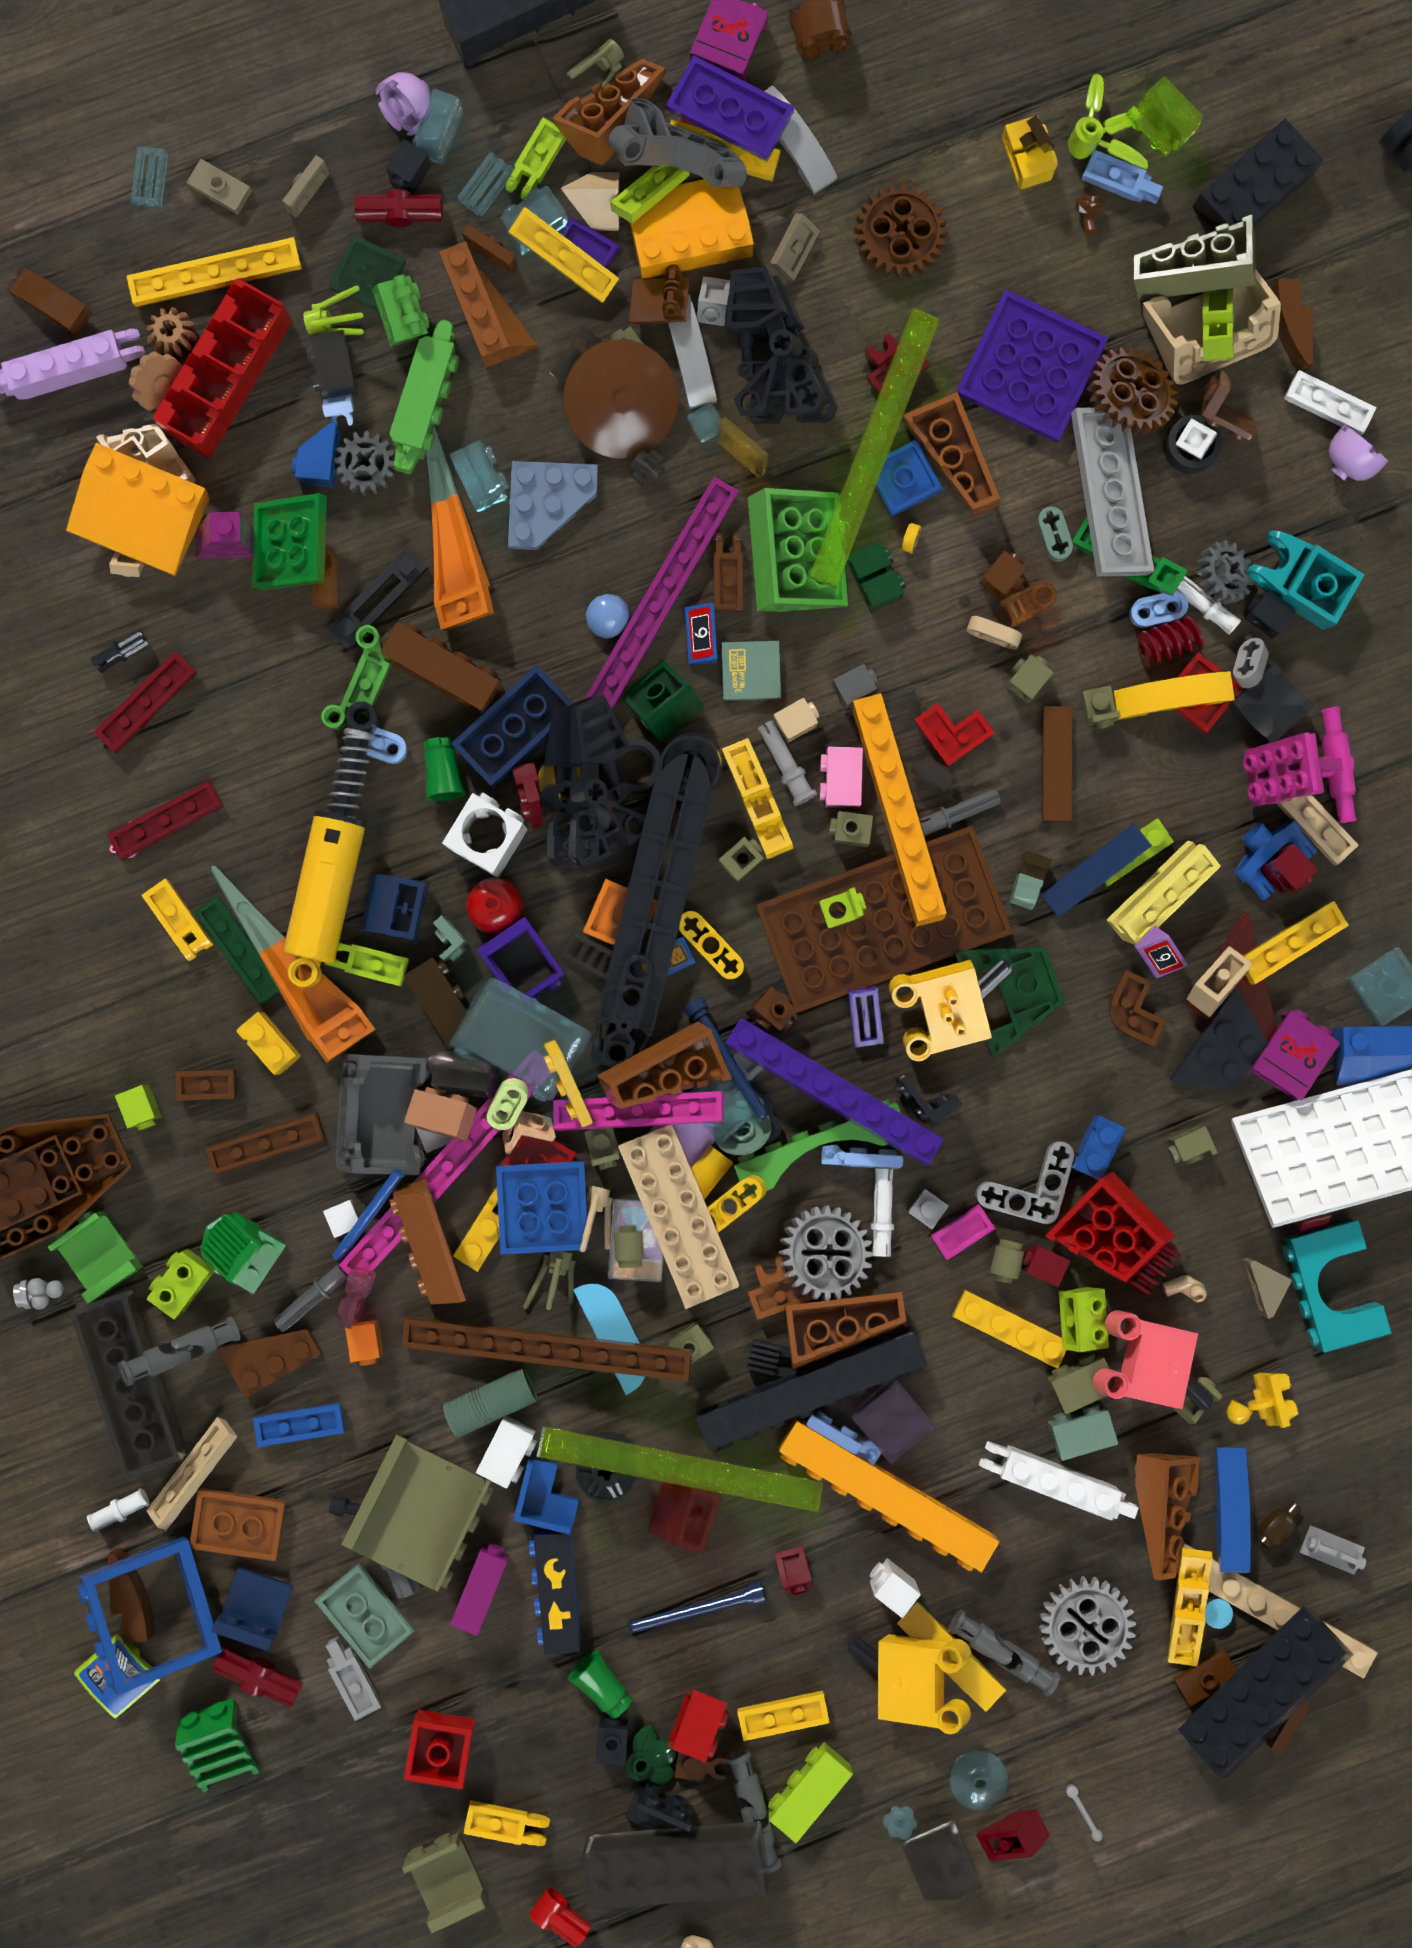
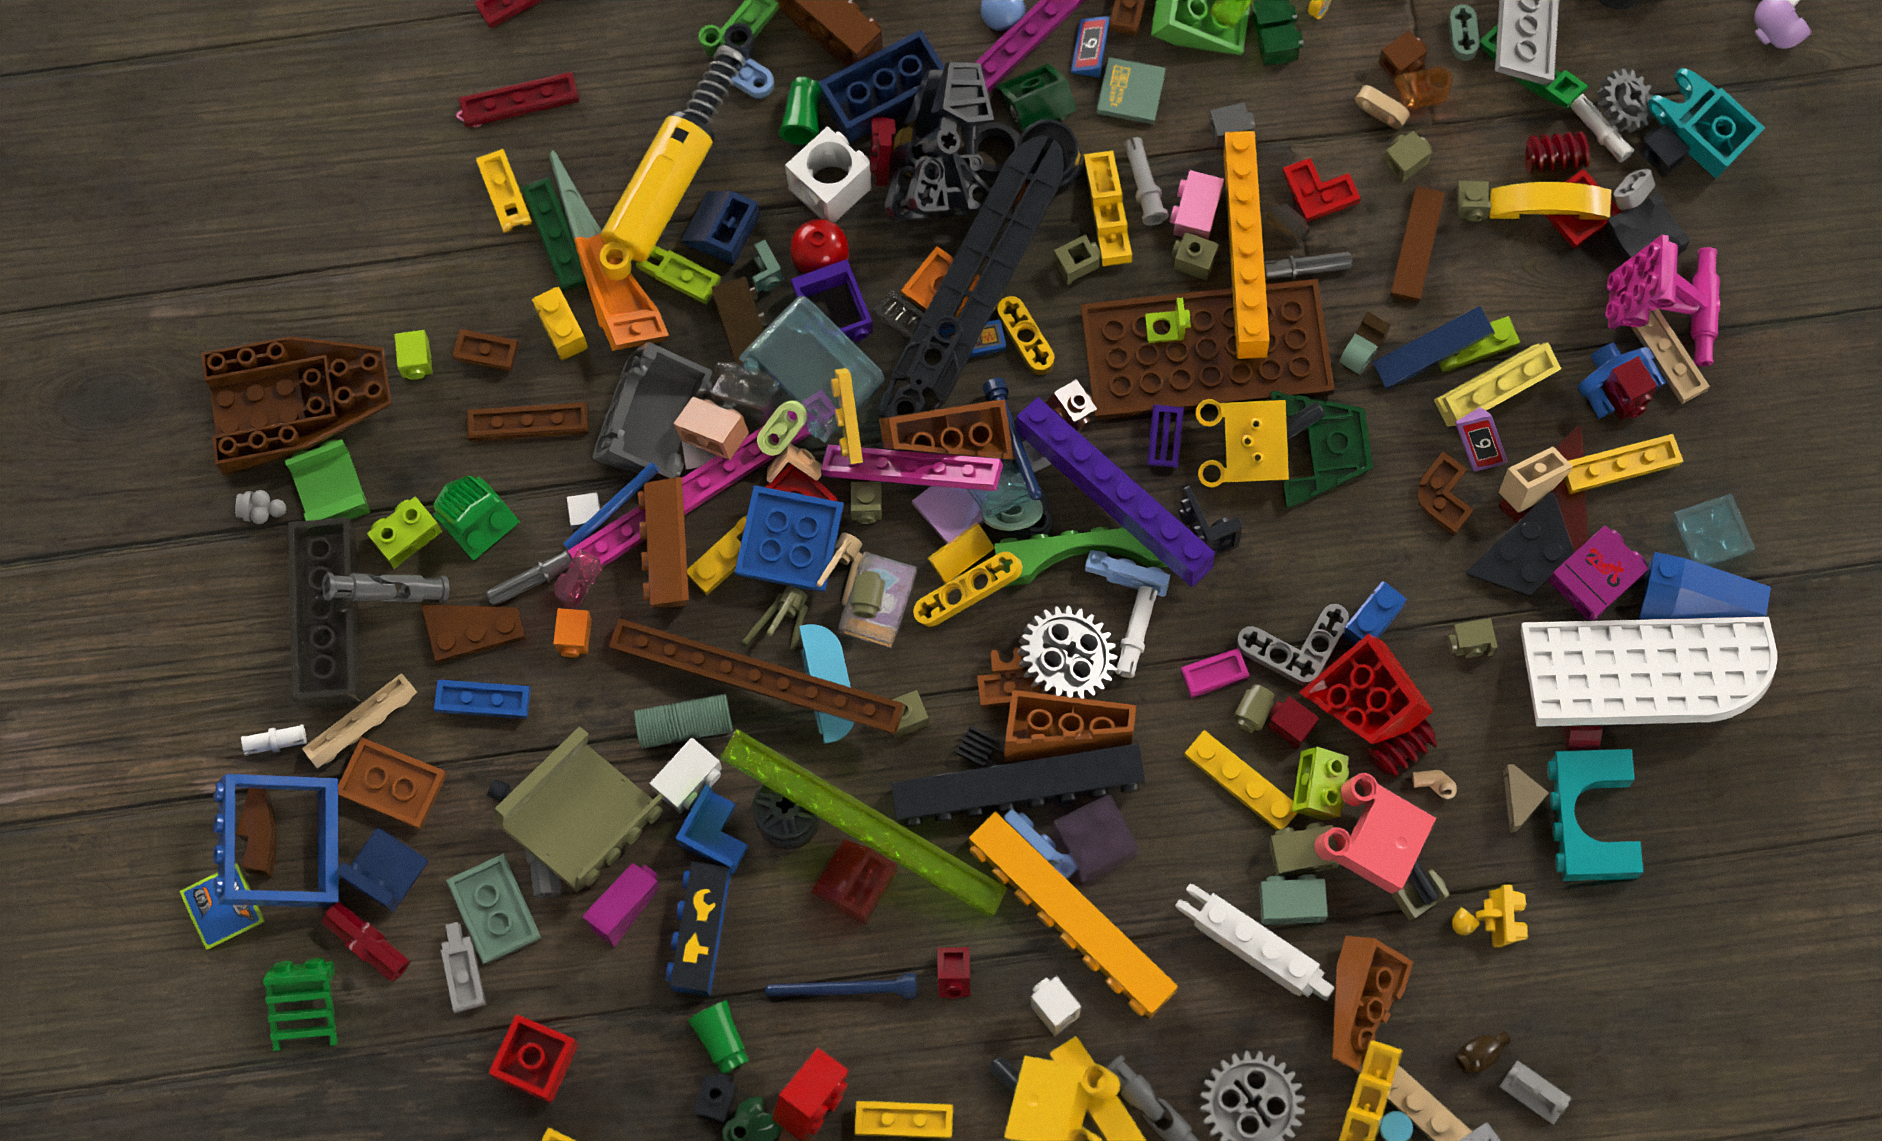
camera: 20 degrees right, 15 degrees down
tan bracket [618,1125,739,1309] -> none
tan brick [773,697,820,743] -> none
light grey plate [908,1189,948,1229] -> none
light blue plate [1129,591,1188,628] -> none
blue slope [1214,1447,1251,1573] -> none

